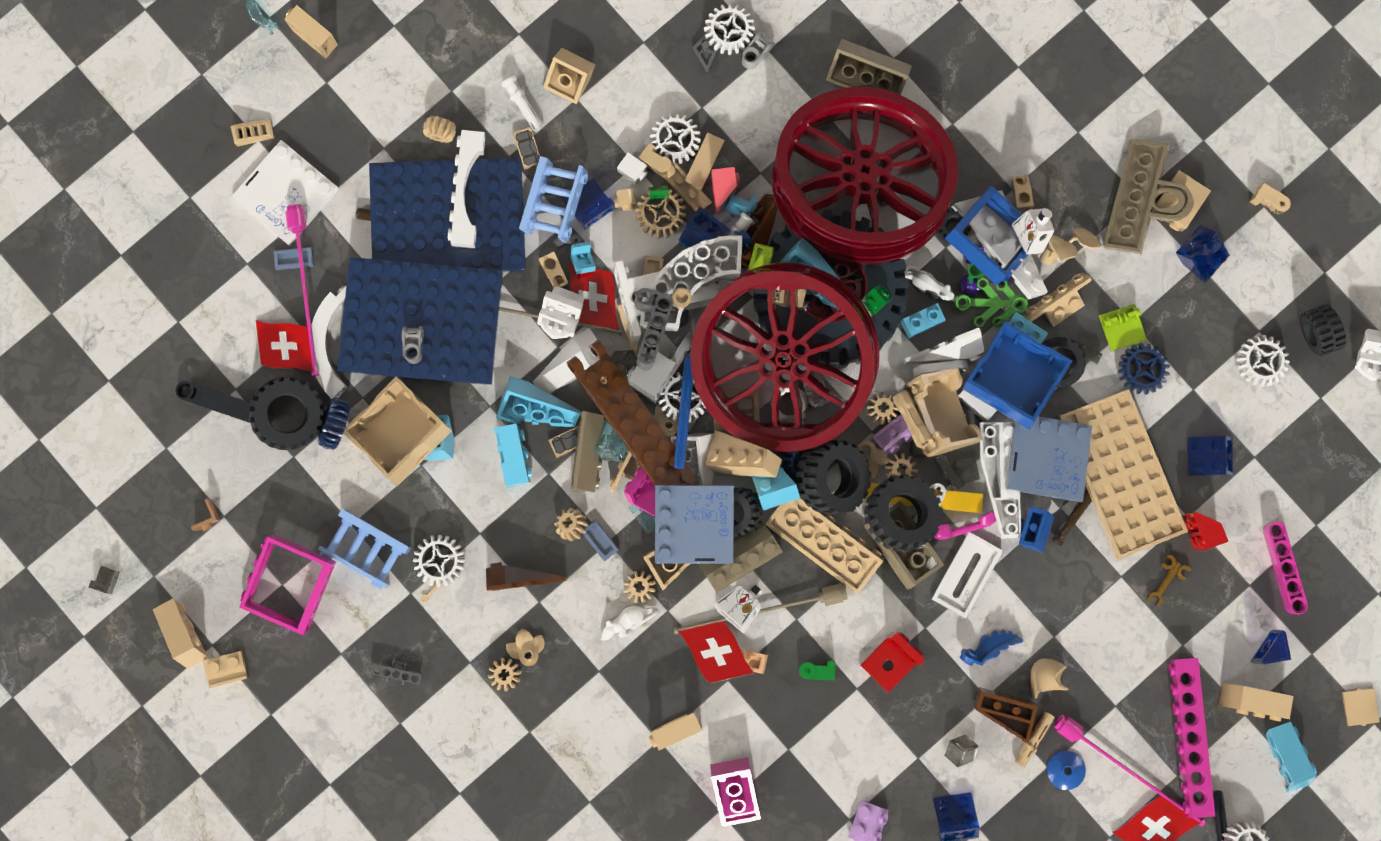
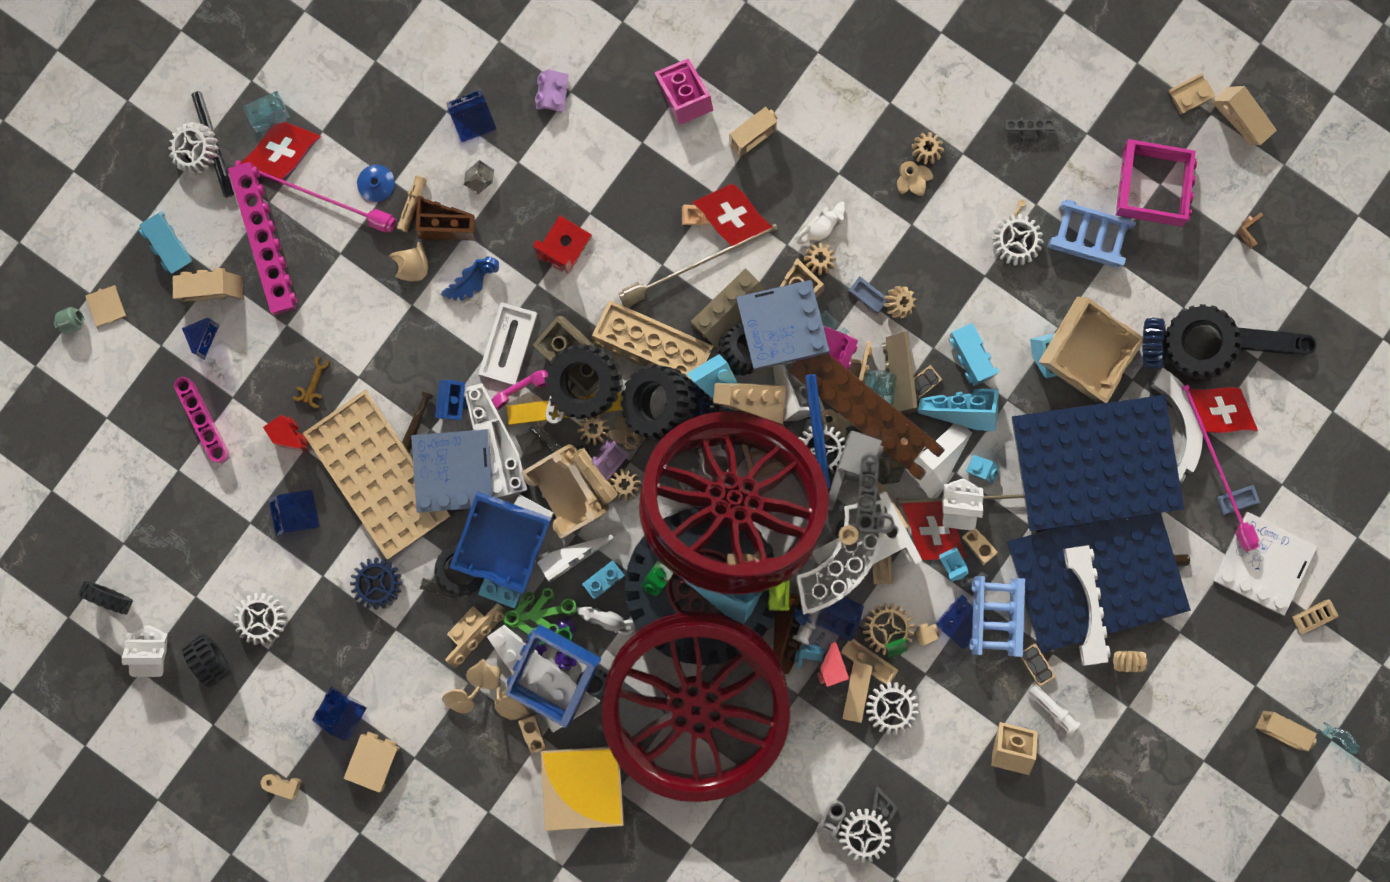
camera: 170 degrees right, 0 degrees up
clear smoke panel [89,566,120,594] -> none
light grey piece [402,326,424,364] -> none
reddish brown wedge [486,562,567,591] -> none
white brick [617,153,648,184] -> none
tan leg [638,143,675,178] -> none
white torso [715,585,763,634] -> none
green leg [799,660,835,680] -> none
dark tan slope [826,39,912,95] -> none
white beam [913,360,969,379] -> none
white torso [1012,208,1054,254] -> none
lime hinge [1099,304,1147,351] -> none
dark tan plate [1103,139,1194,254] -> none
none -> yellow tile [541,746,624,831]
none -> medium azure bracket [966,455,1000,484]

